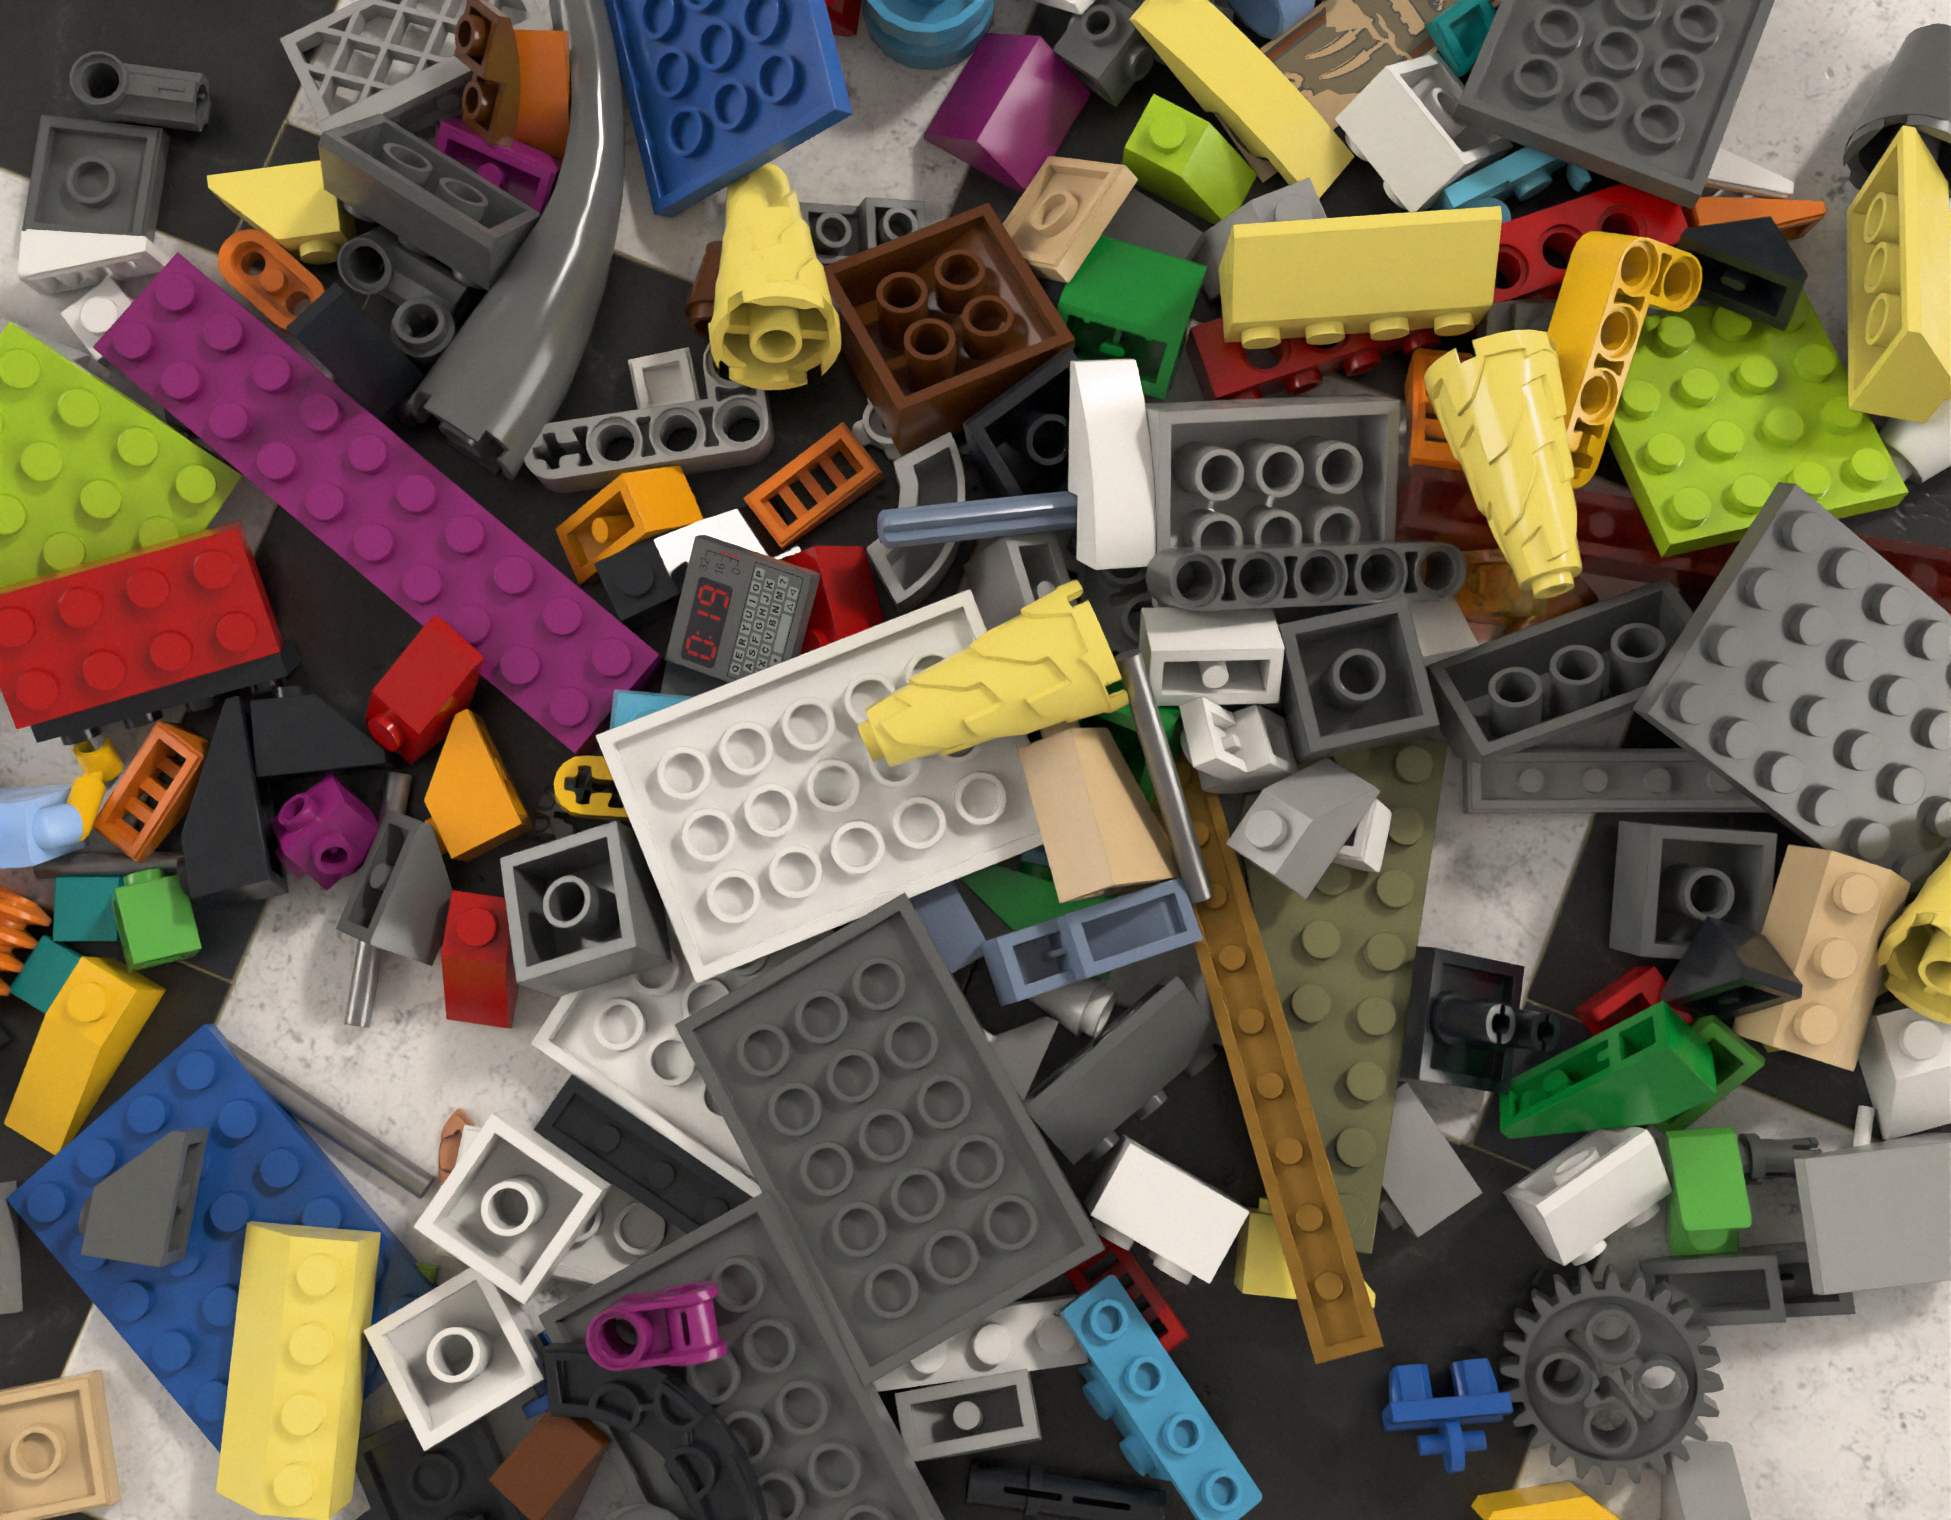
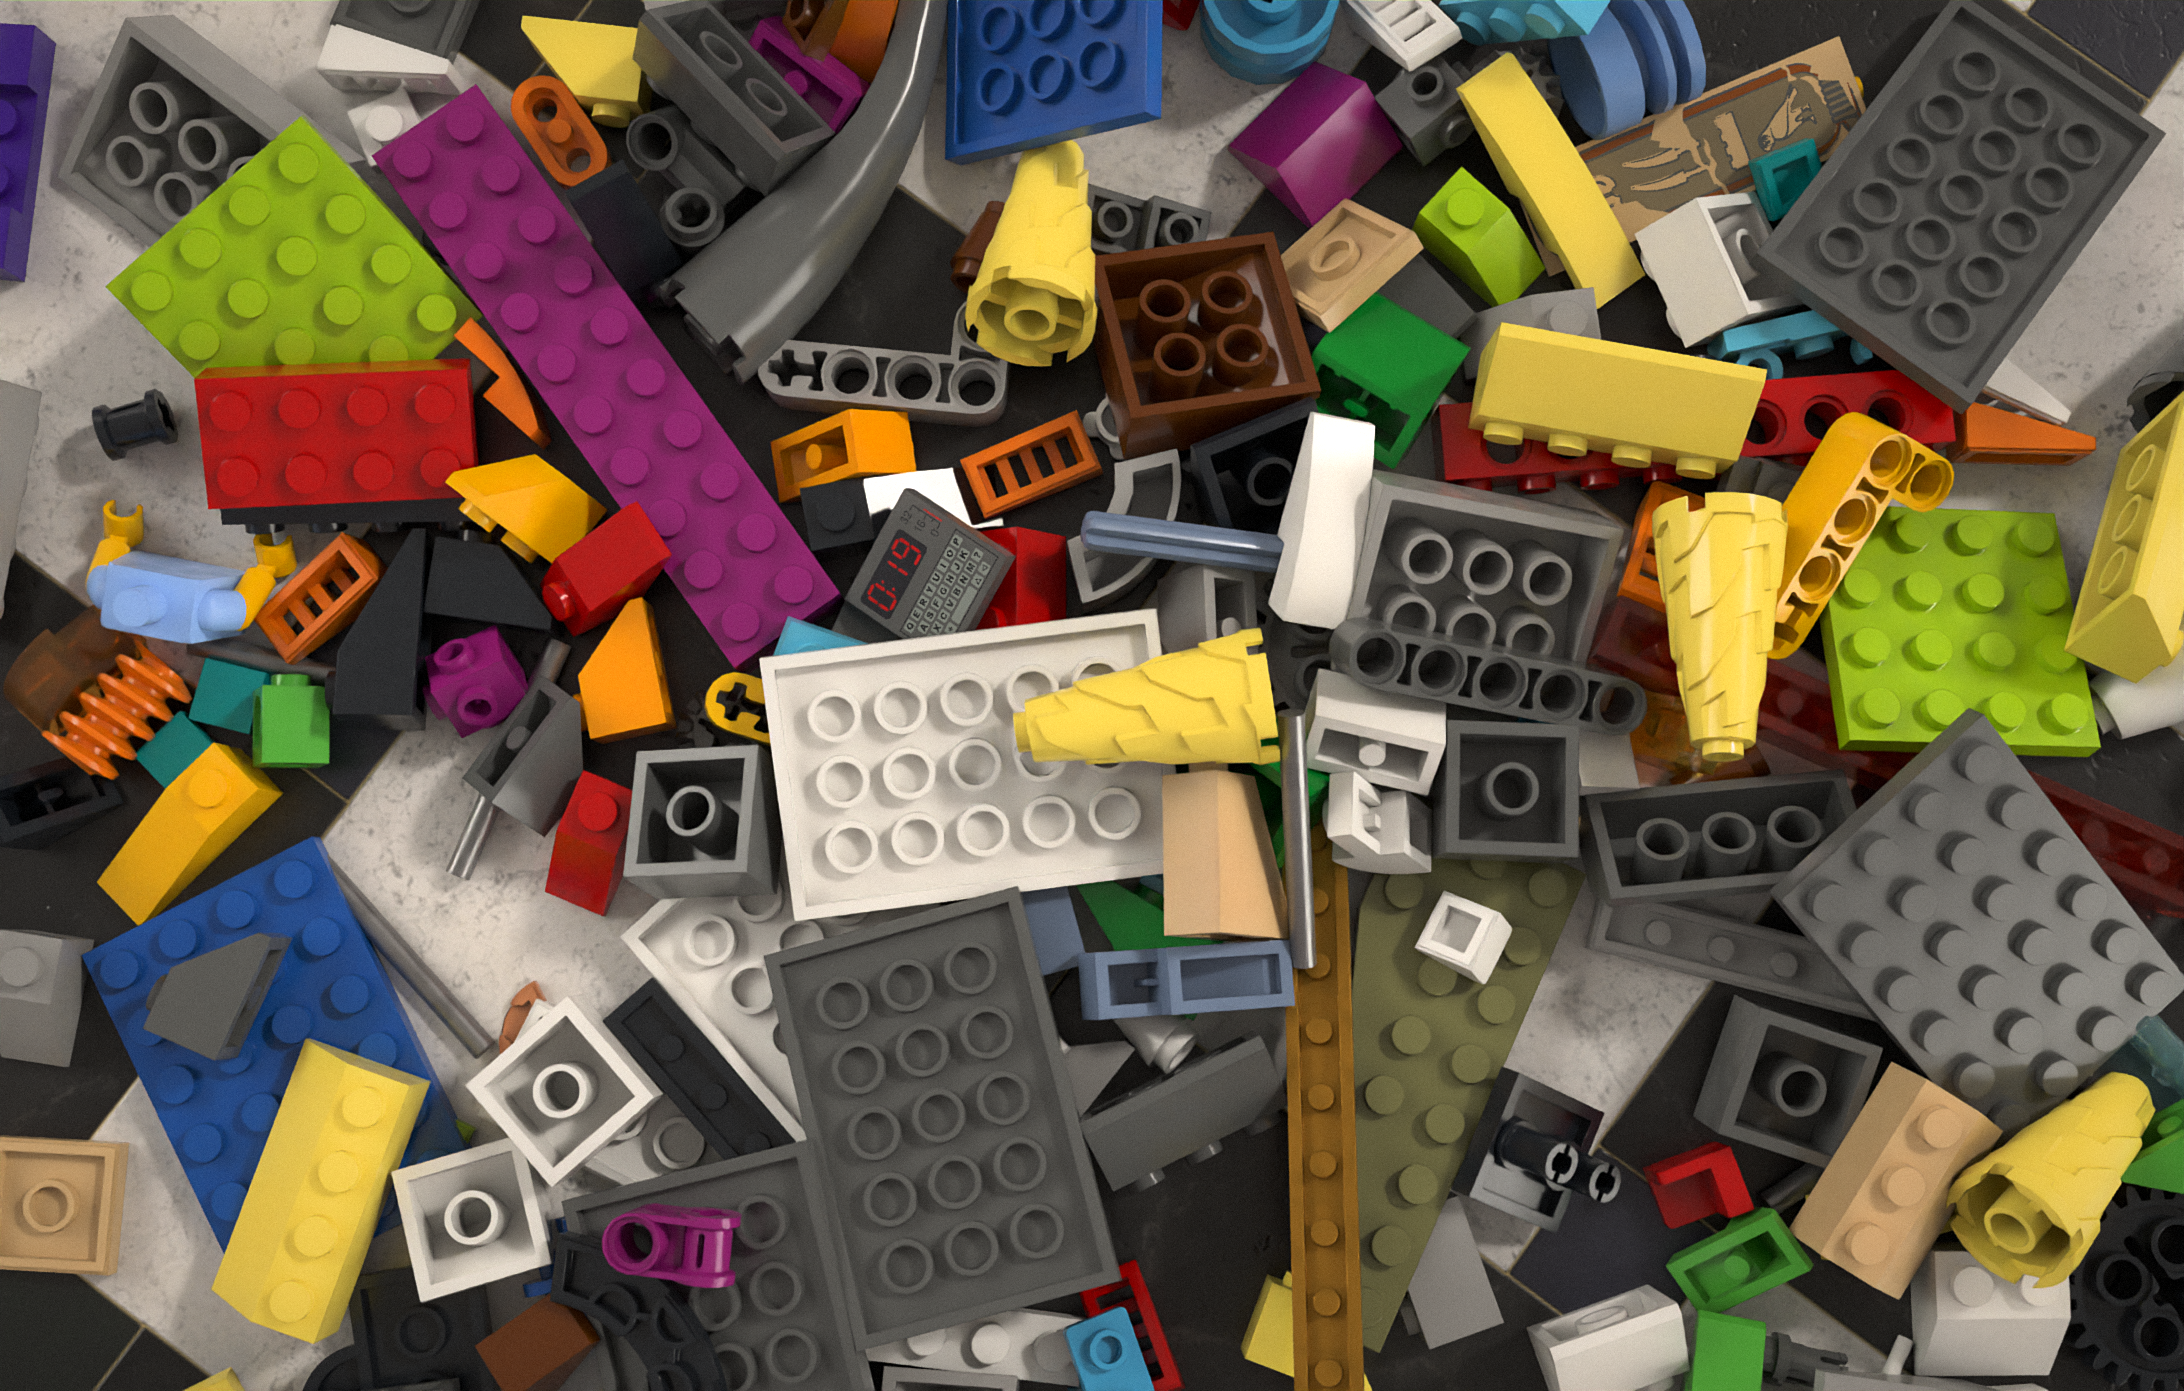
camera: 15 degrees right, 0 degrees up
white tile [628,347,701,409] -> none
white brick [1084,1134,1249,1285] -> none
light grey slope [1226,758,1380,900] -> none
green slope [1499,1000,1718,1139] -> none
black slope [1660,916,1803,1021] -> none
black slope [1677,216,1808,332] -> none
none -> yellow slope [445,454,607,563]
none -> orange slope [453,317,552,450]

